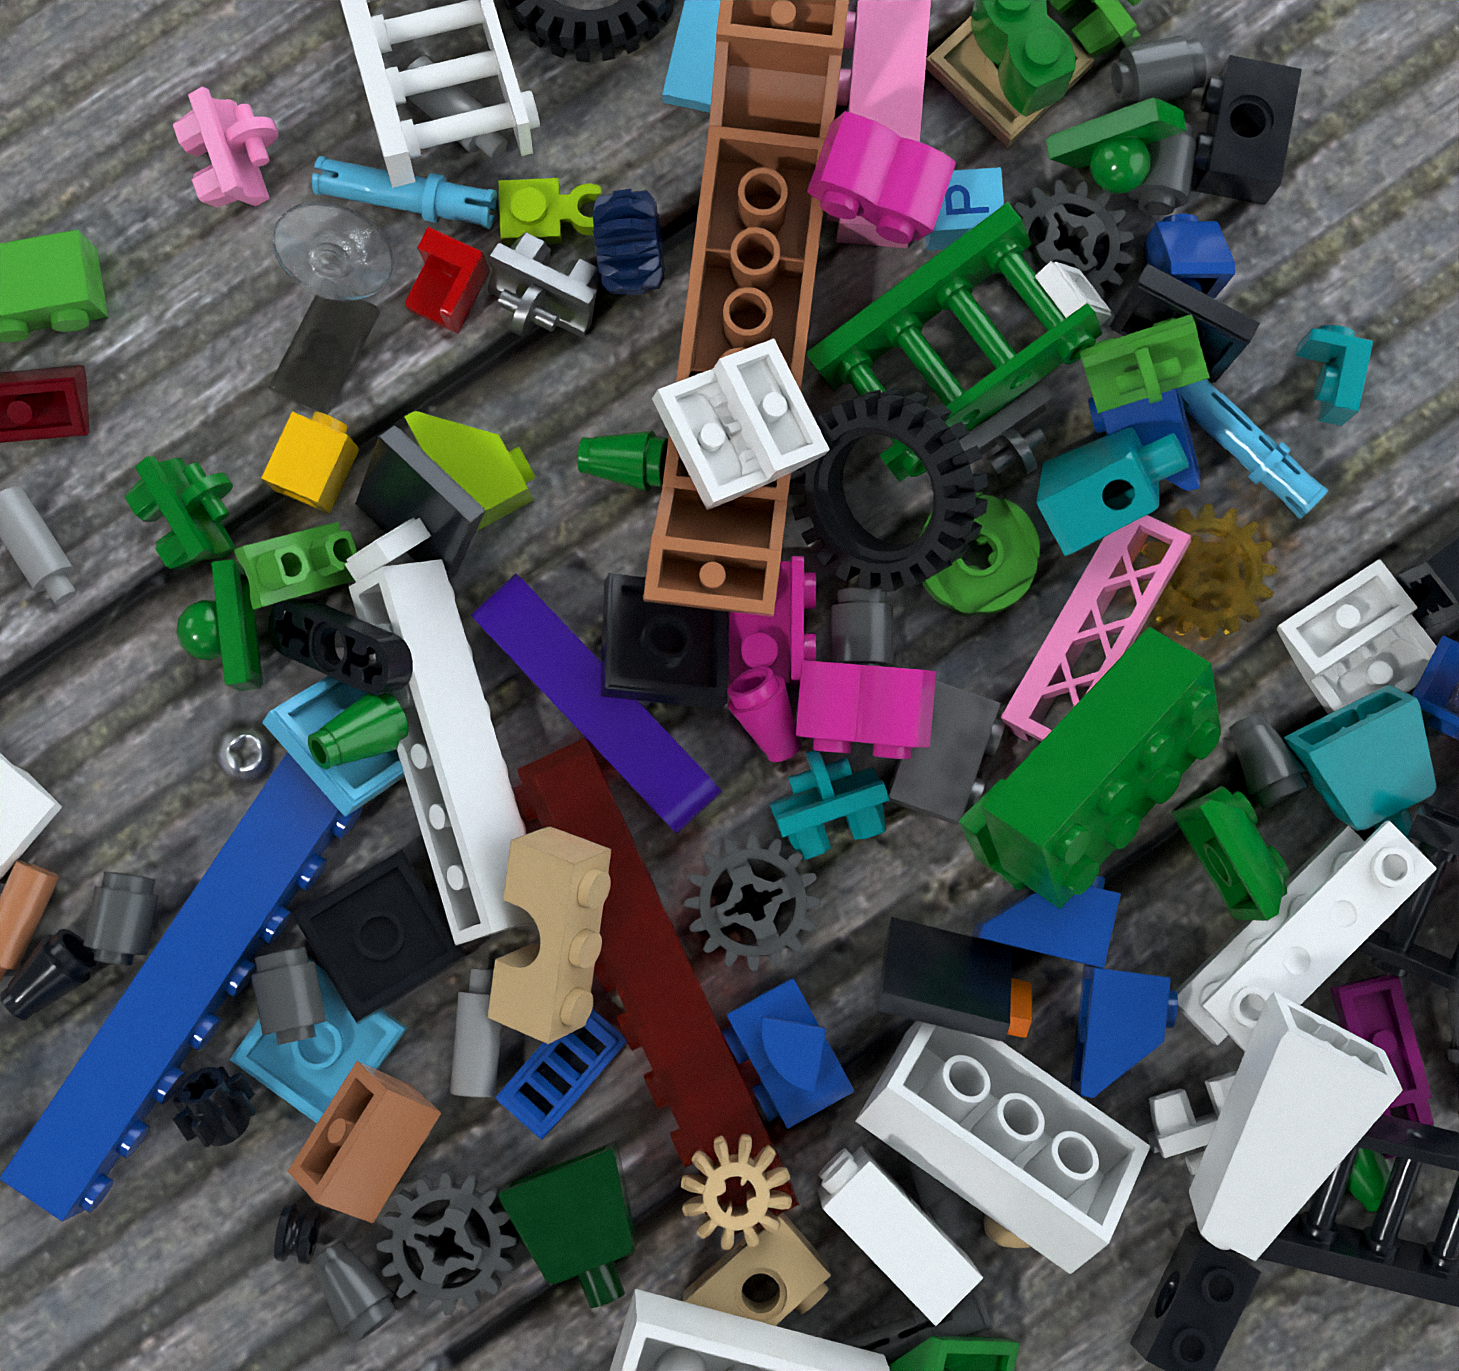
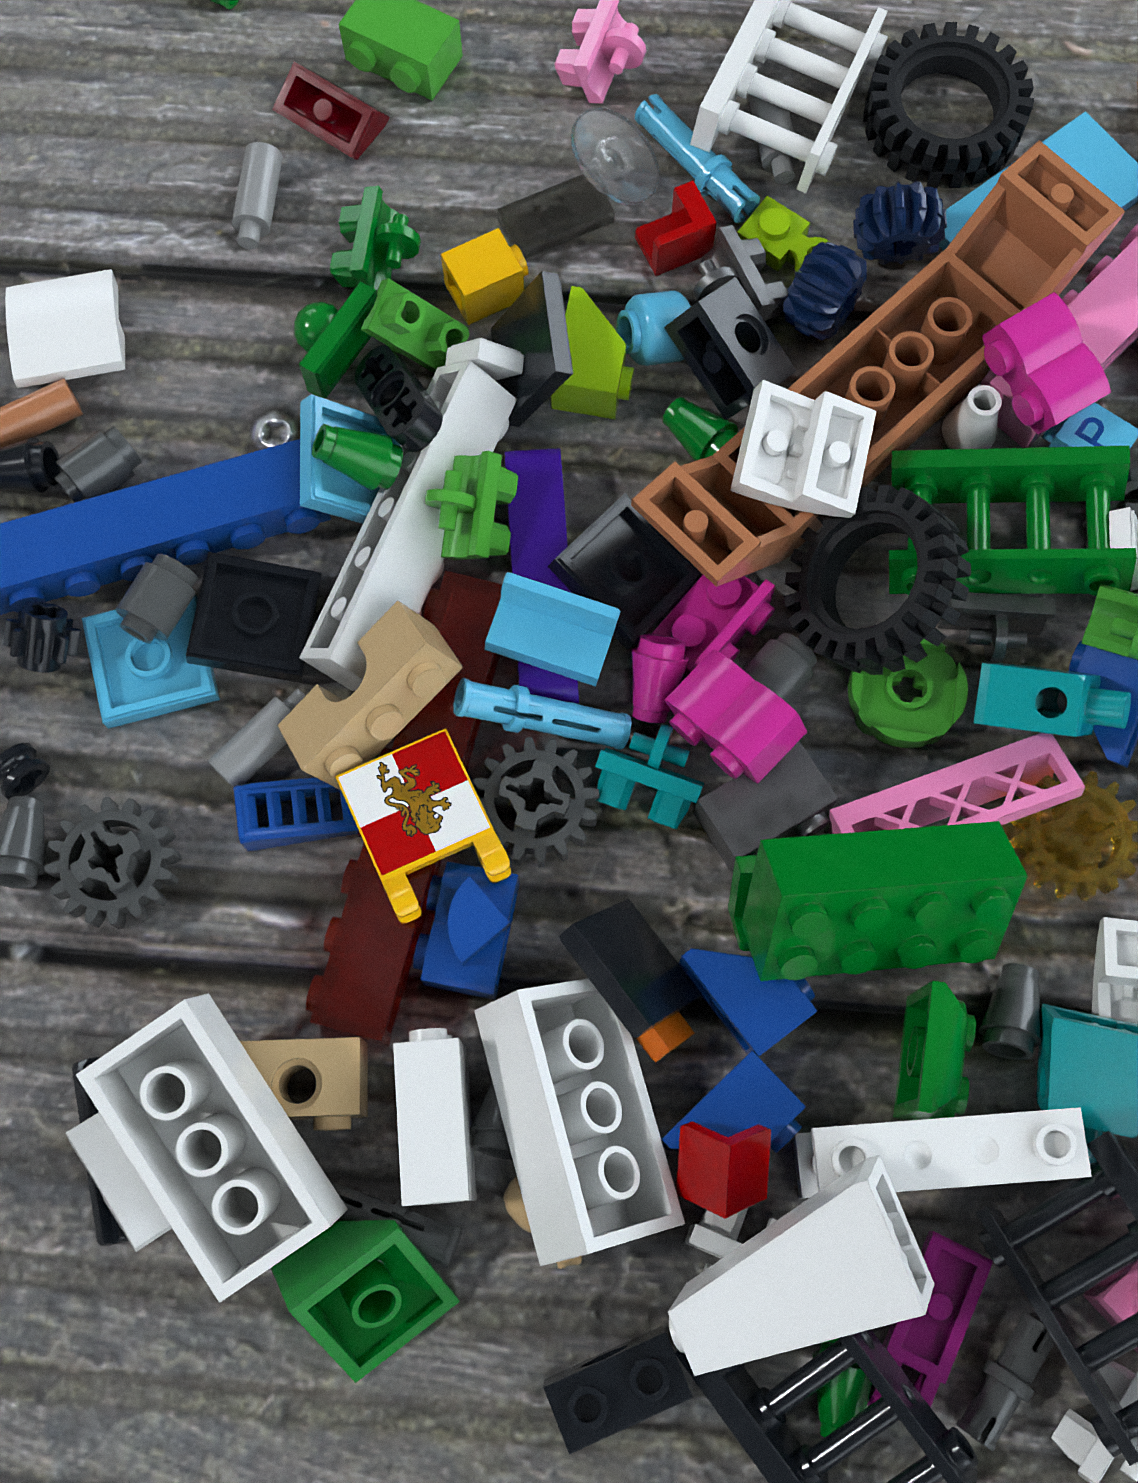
camera: 40 degrees right, 10 degrees down
nougat brick [287,1061,442,1223] -> none
dark green torso [498,1141,637,1308] -> none
tan gear [681,1134,792,1250] -> none
none -> flag [335,728,511,924]
none -> bright green hips [425,451,518,560]
none -> medium azure pin [453,678,632,750]
none -> medium azure panel [484,572,621,687]
none -> medium azure head [616,290,691,366]
none -> black brick [664,277,797,420]
none -> red panel [676,1121,771,1219]
none -> dark blue gear [853,181,947,265]
none -> white cone [942,385,1002,449]

